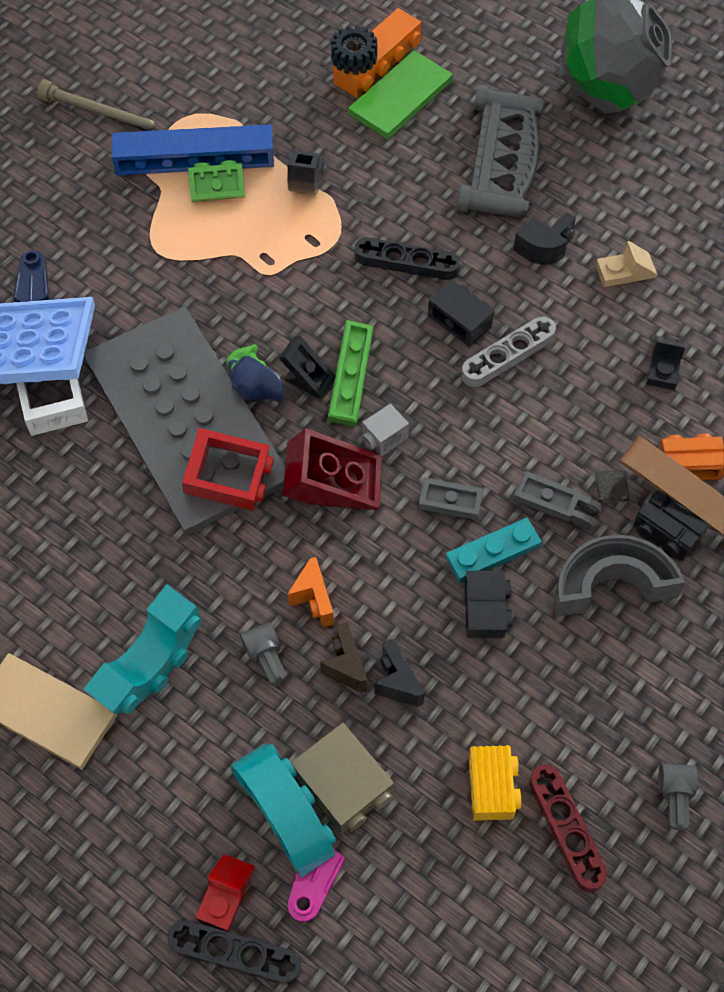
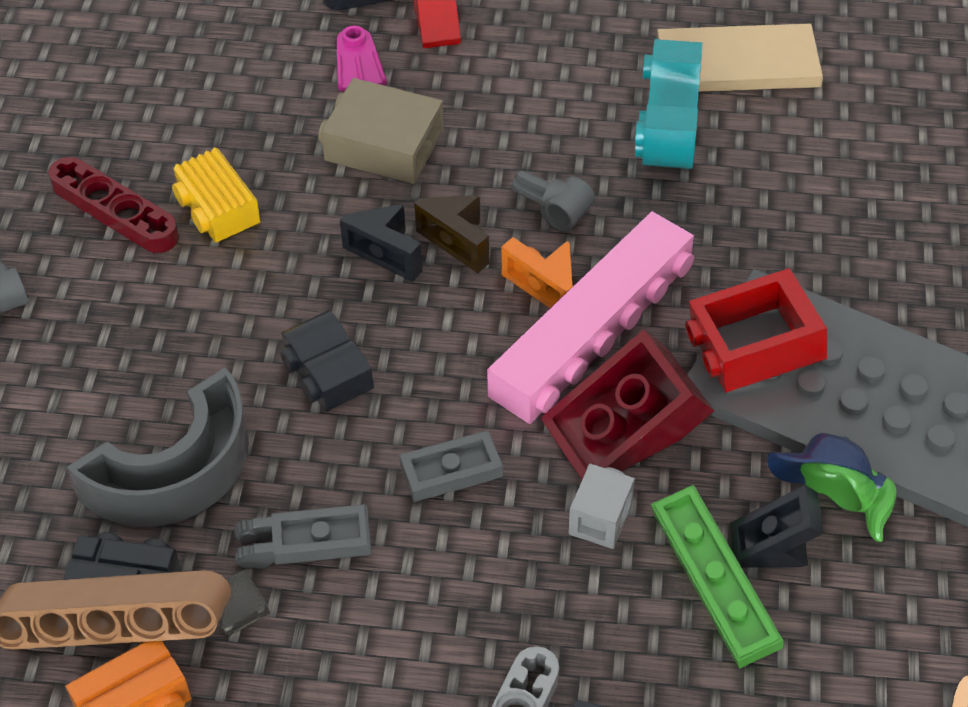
camera: 150 degrees right, 10 degrees down
teal brick [230,743,336,878] -> none
teal plate [445,518,542,584] -> none
none -> bright pink brick [487,211,694,424]

